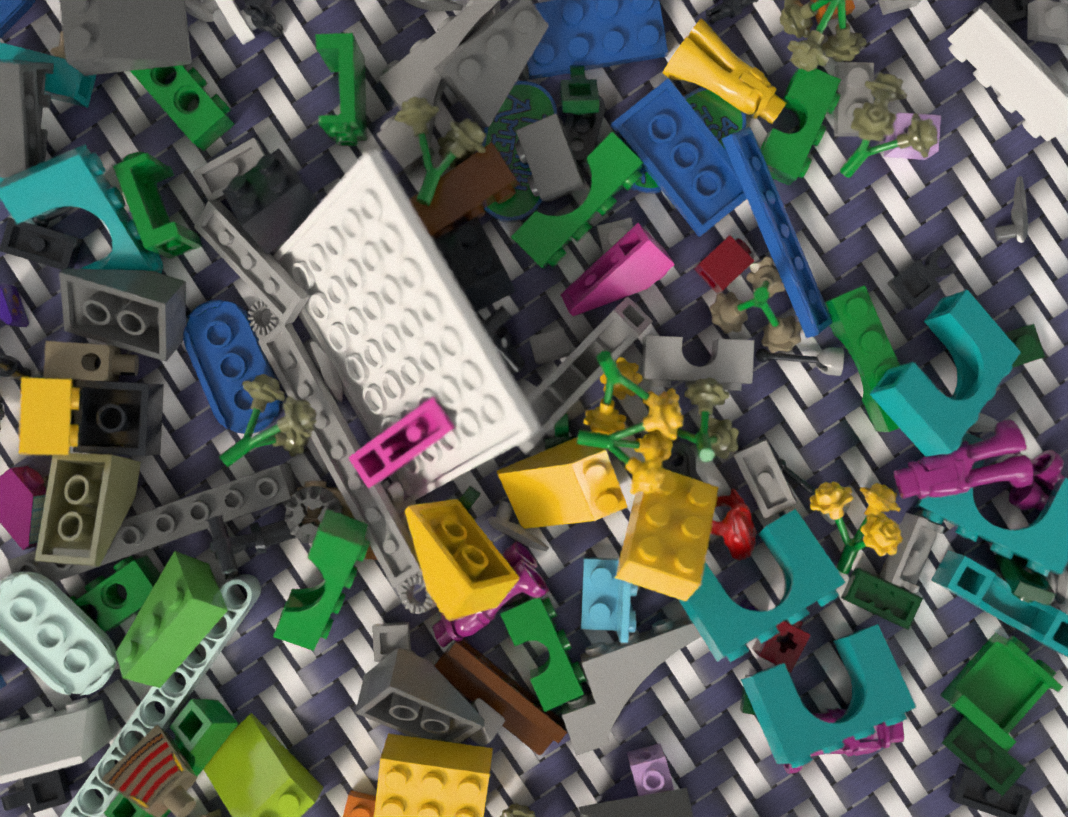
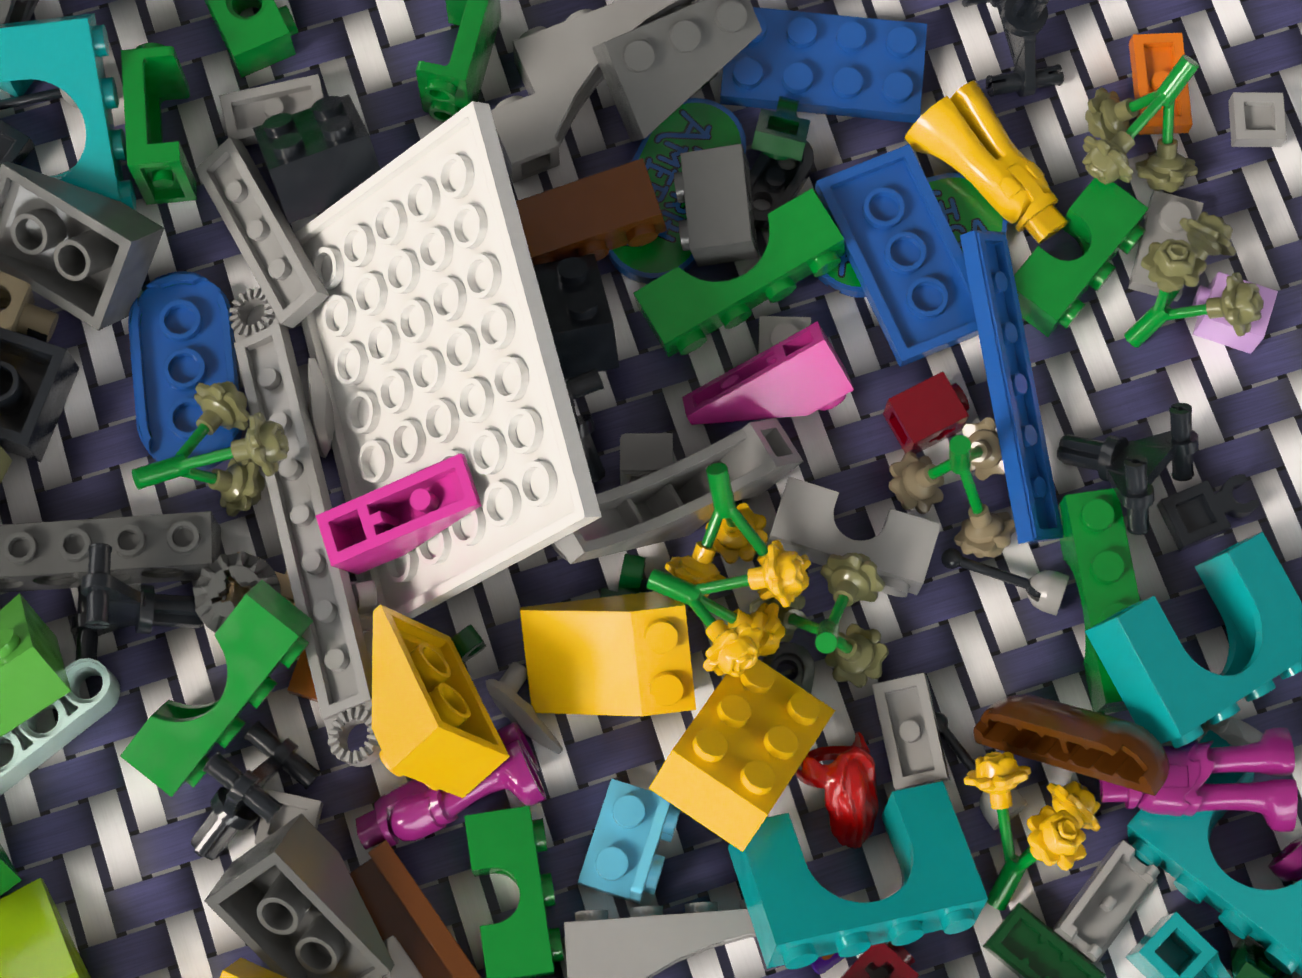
camera: 20 degrees right, 15 degrees down
olive plant [395,97,486,206] -> none
none -> black axle [191,720,321,861]
none -> reddish brown brick [973,694,1170,796]
none -> black axle [1057,403,1199,535]

